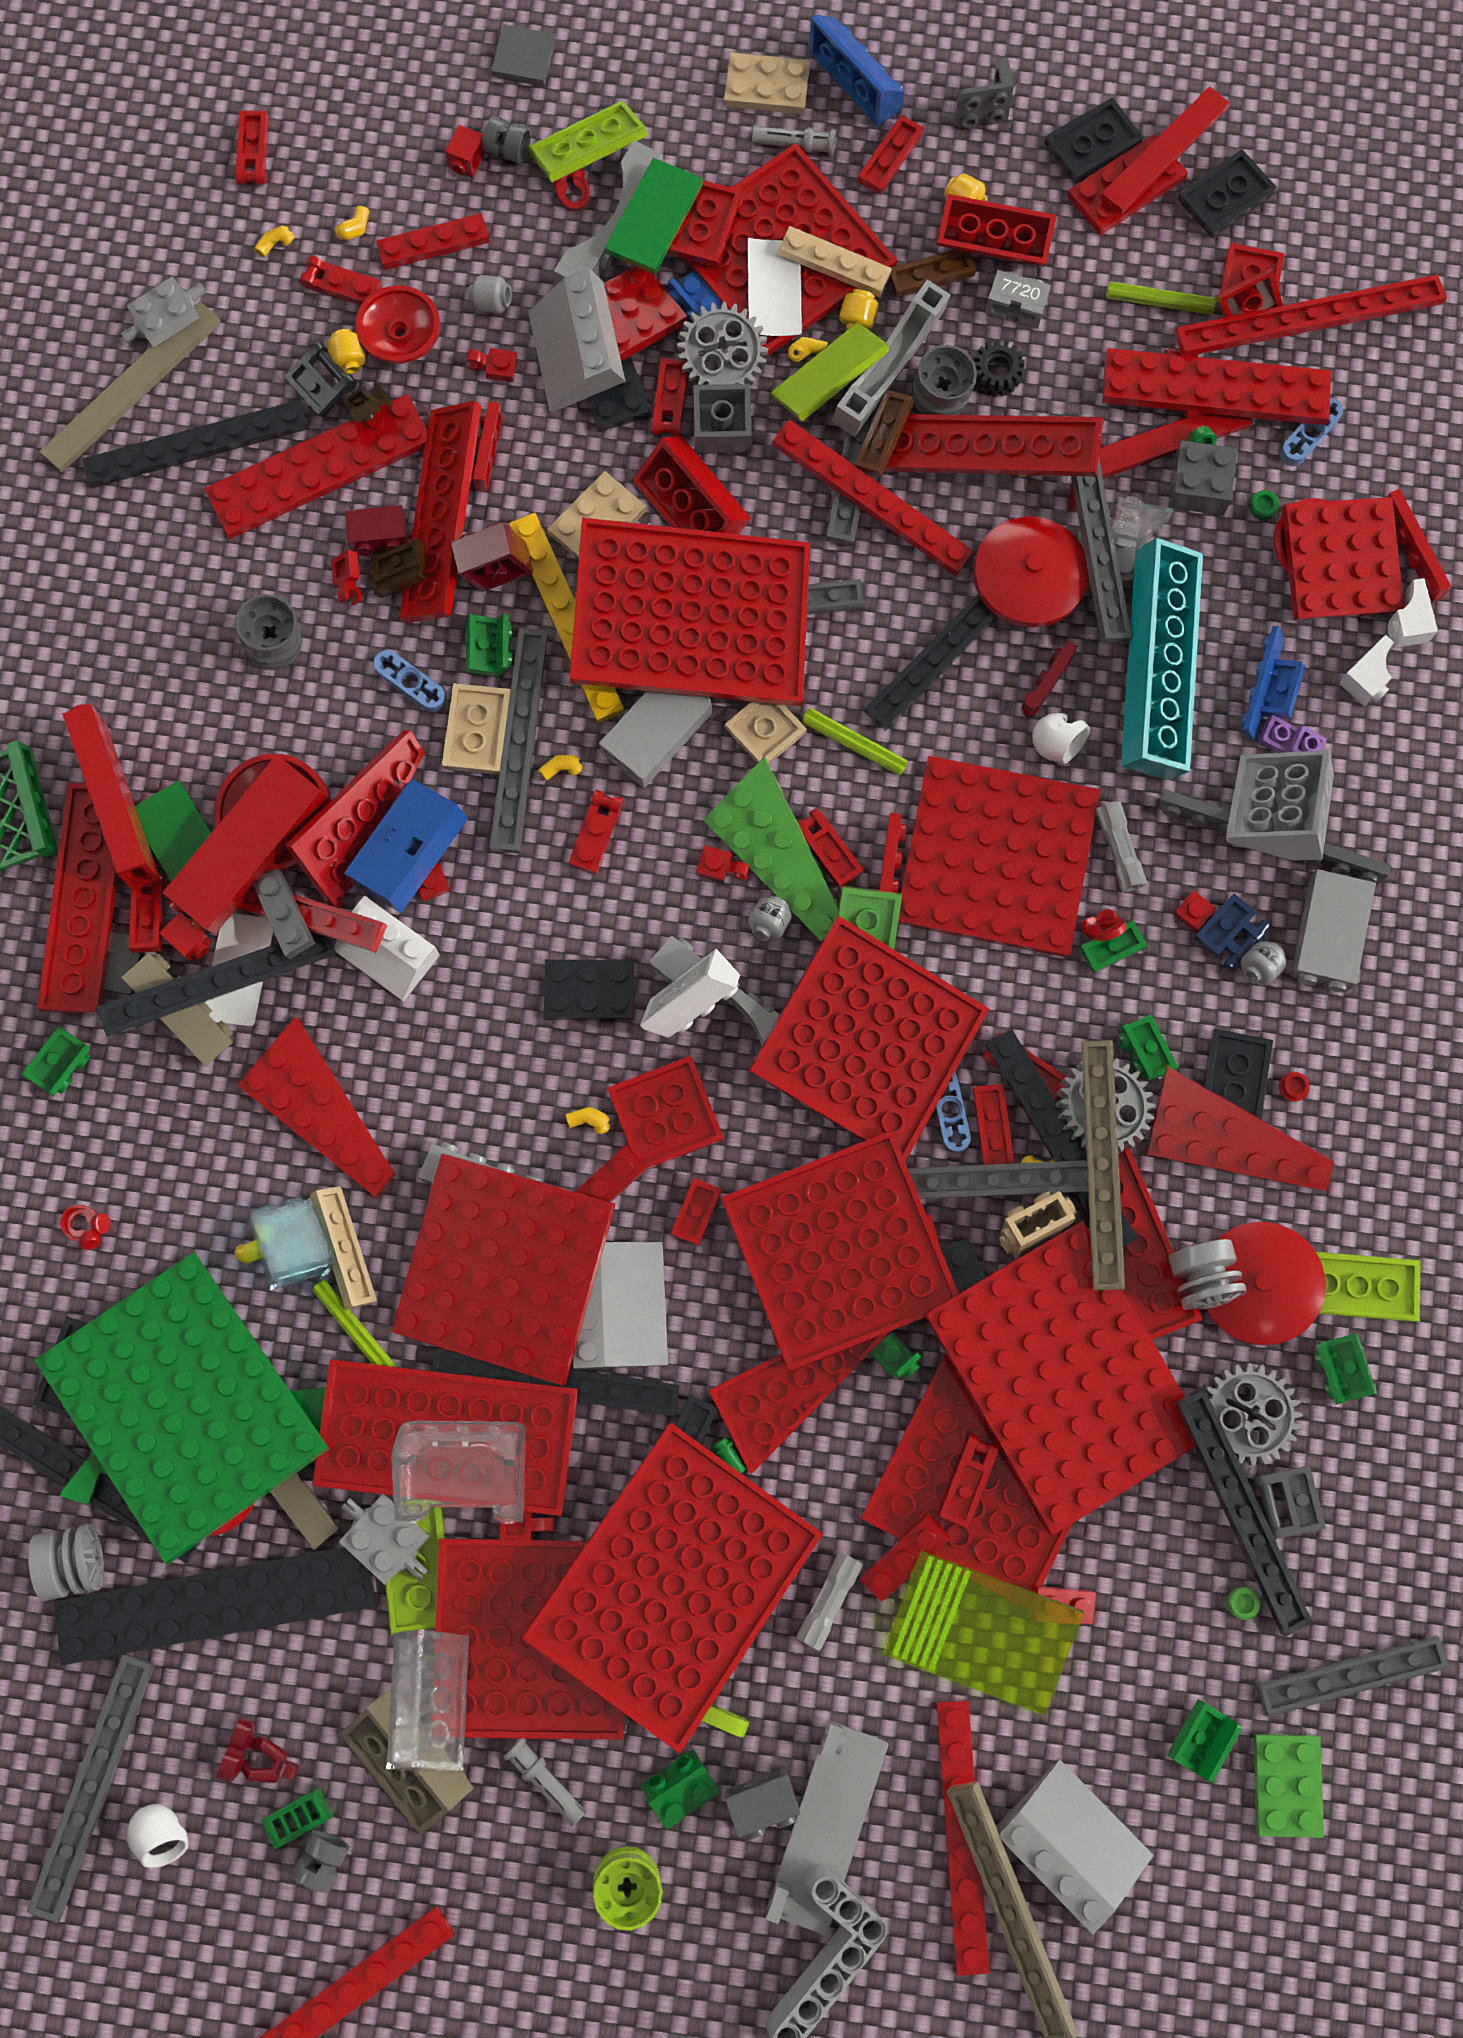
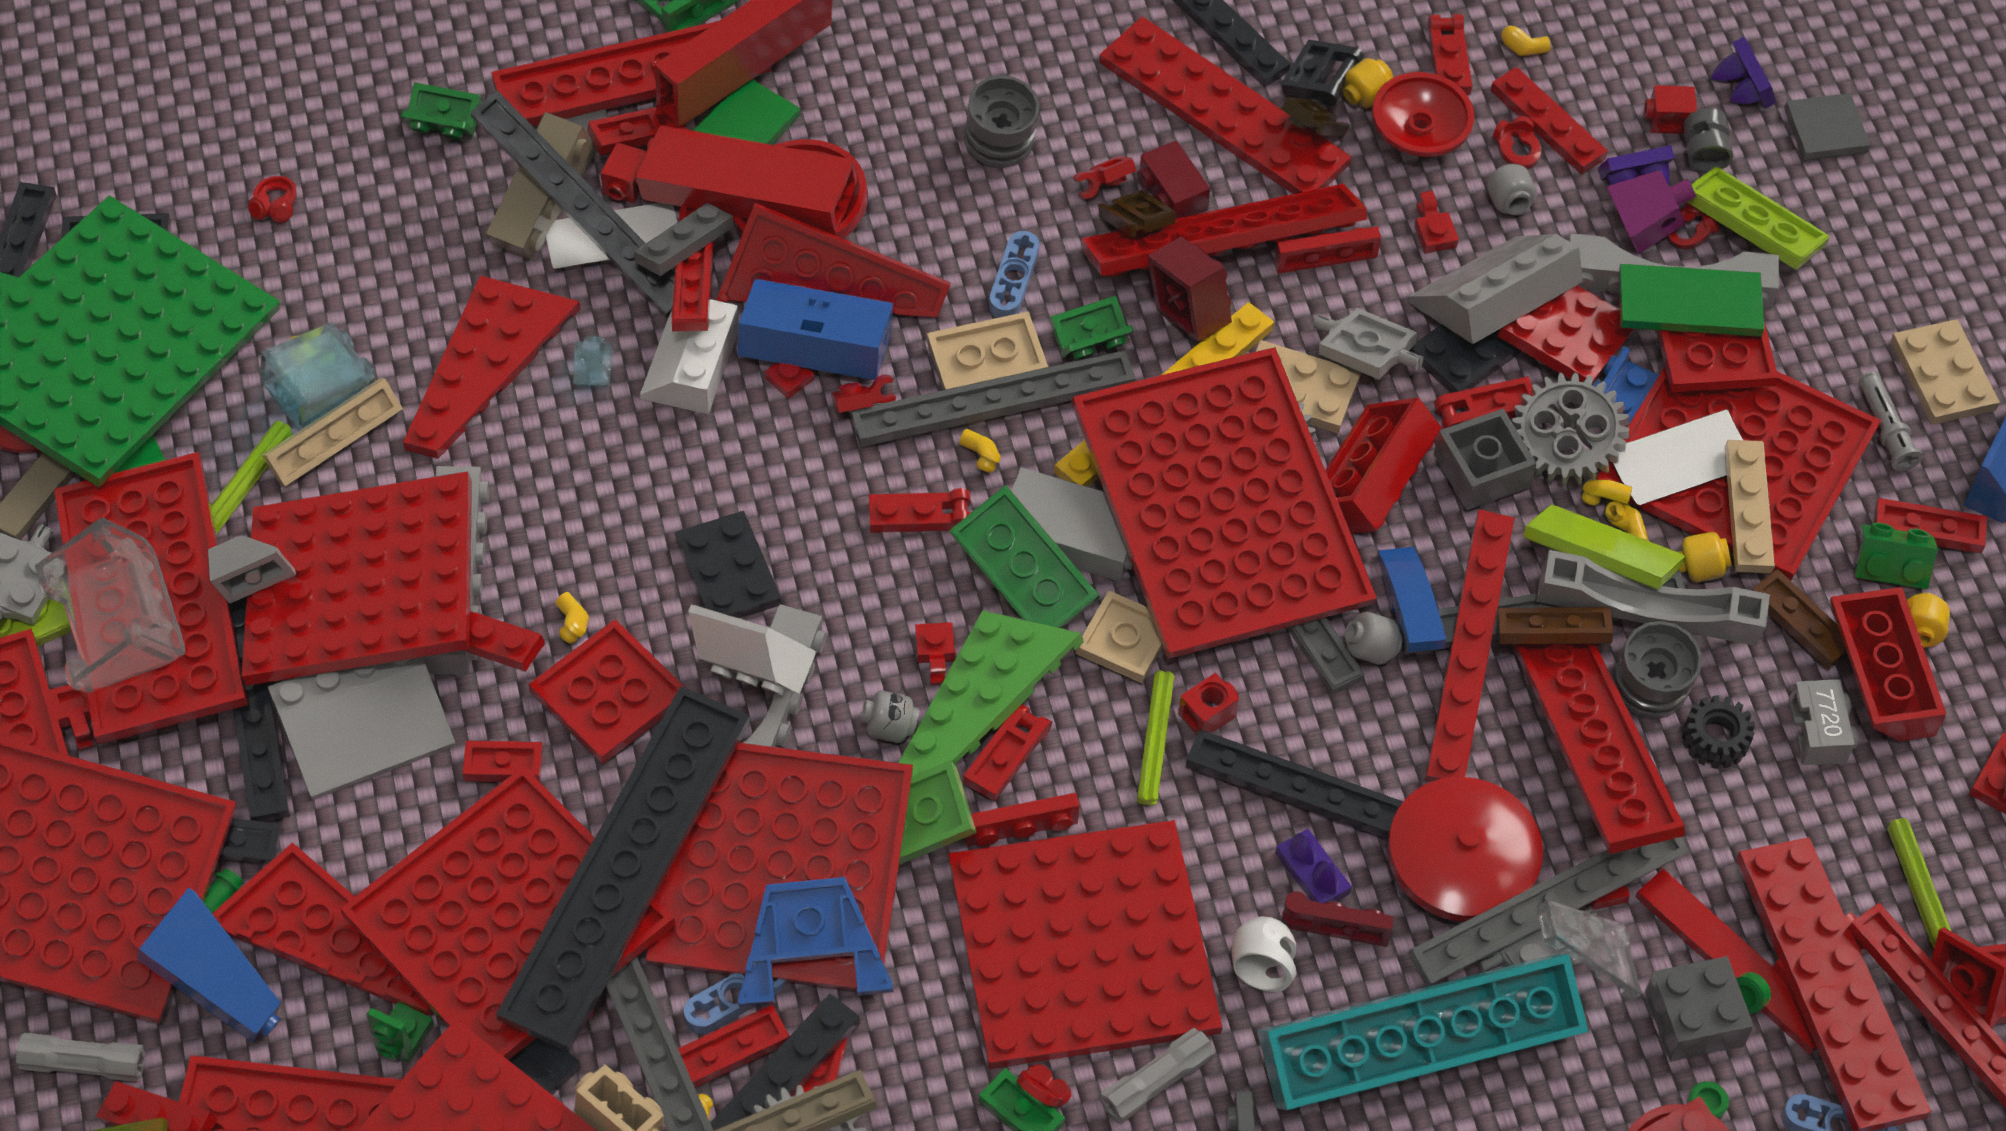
camera: 65 degrees right, 20 degrees down
none -> blue slope [137,888,281,1043]
none -> light grey slope [208,535,296,604]
none -> black plate [496,686,750,1052]
none -> clear light blue bracket [573,336,614,387]
none -> blue wing [738,877,893,1008]
none -> red plate [831,374,896,413]
none -> green tile [949,485,1100,629]
none -> red brick [1178,672,1239,735]
none -> dark purple tile [1275,829,1352,903]
none -> light grey plate [1313,308,1423,379]
none -> light grey head [1345,612,1402,665]
none -> blue slope [1377,547,1447,652]
none -> red piece [1493,116,1541,170]
none -> yellow arm [1581,480,1633,505]
none -> dark purple tile [1598,145,1675,186]
none -> magenta torso [1607,171,1697,254]
none -> dark purple tile [1711,36,1777,109]
none -> green bracket [1854,523,1938,589]

